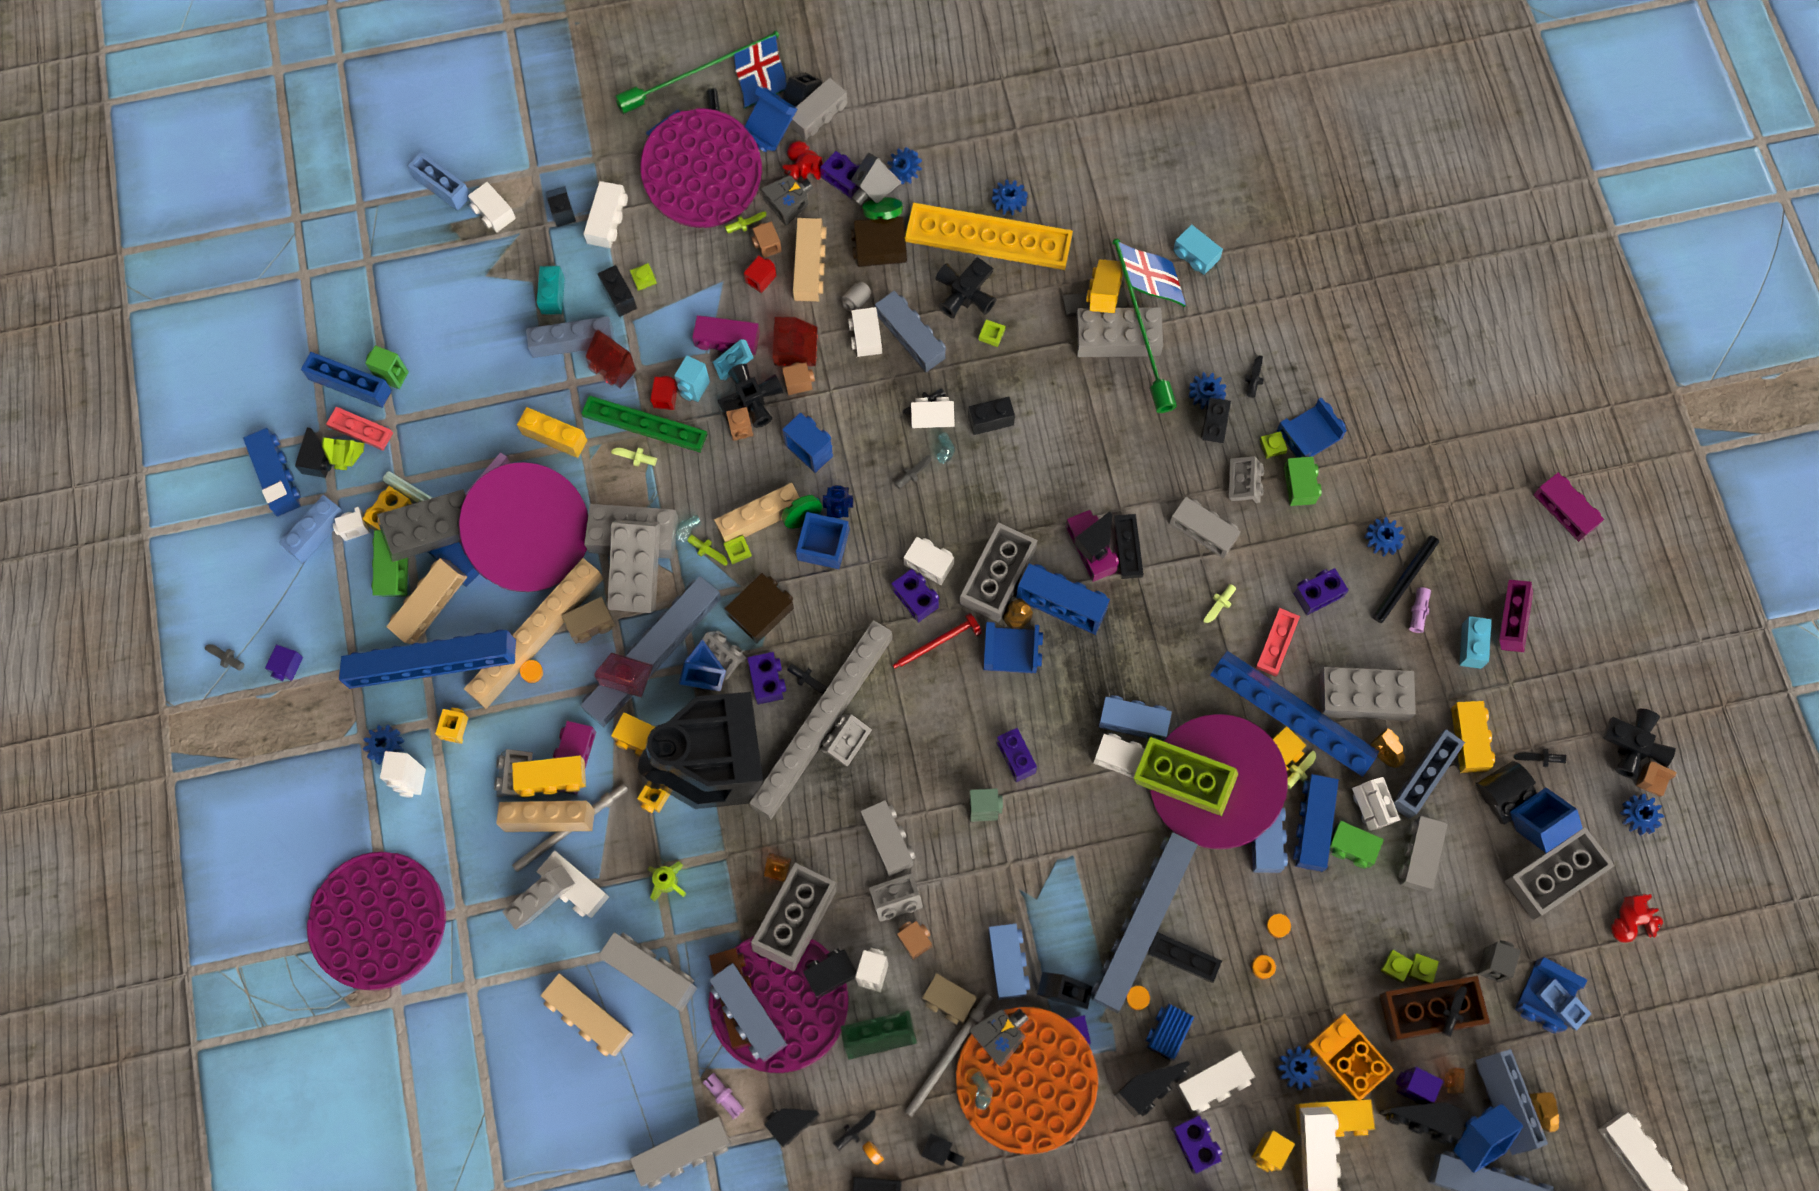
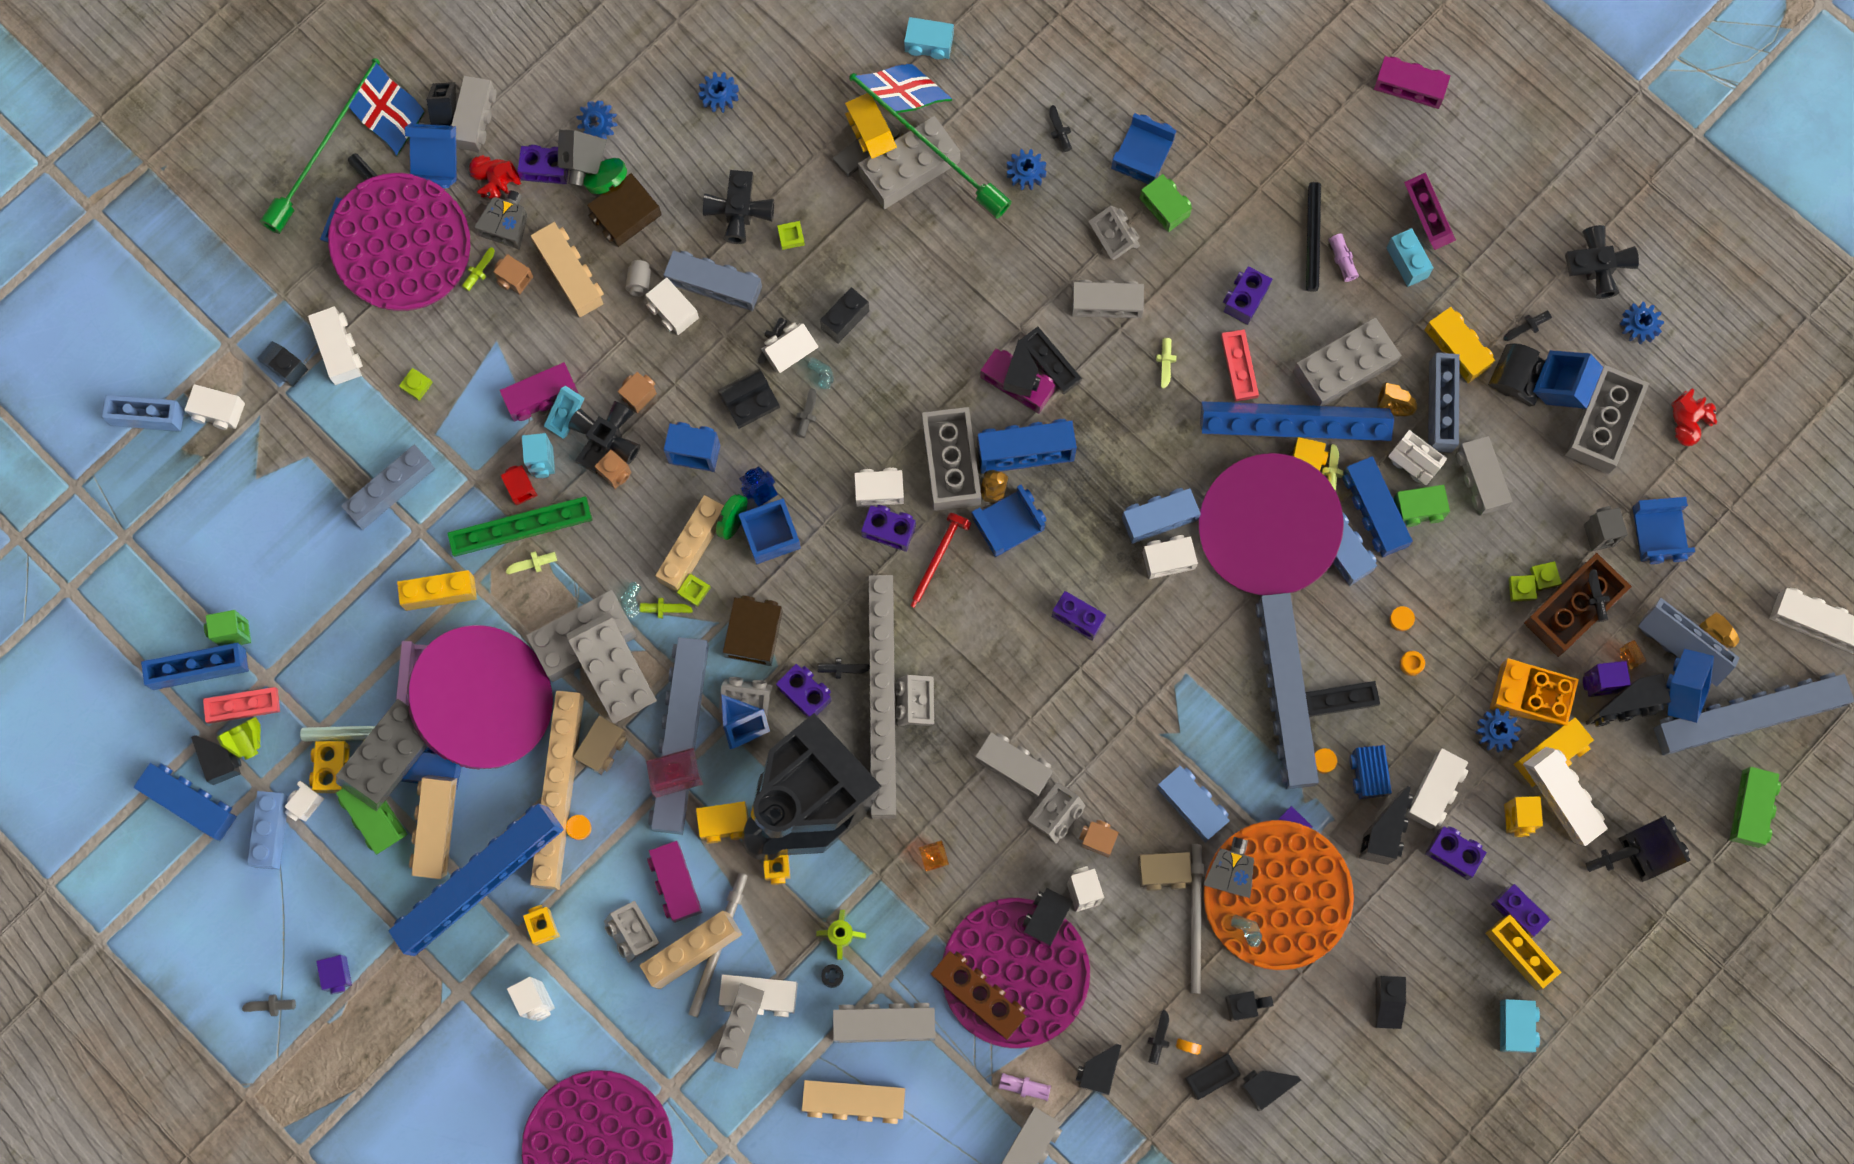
camera: 35 degrees left, 5 degrees up
white sticker [262,481,287,503] -> none
blue gear [363,725,405,765] -> none
yellow brick [512,756,586,797] -> none
teal brick [537,266,565,315] -> none
clear red slope [585,330,637,389] -> none
black brick [597,265,637,317] -> none
sand blue brick [709,963,788,1061] -> none
red brick [744,256,777,294] -> none
light grey brick [751,863,837,971] -> none
clear red slope [773,317,818,366] -> none
clear green brick [840,1010,917,1059] -> none
yellow plate [905,203,1073,270] -> none
sand green brick [969,788,1003,822] -> none
black slope [1037,972,1093,1009] -> none
lime brick [1133,737,1238,816] -> none
black brick [1201,396,1231,443] -> none
lime plate [1259,431,1288,459] -> none
blue gear [1364,517,1405,557] -> none
medium blue slope [1535,978,1592,1030] -> none
medium nougat panel [1636,761,1677,797] -> none
none -> black brick [717,369,780,429]
none -> black bush [821,964,844,988]

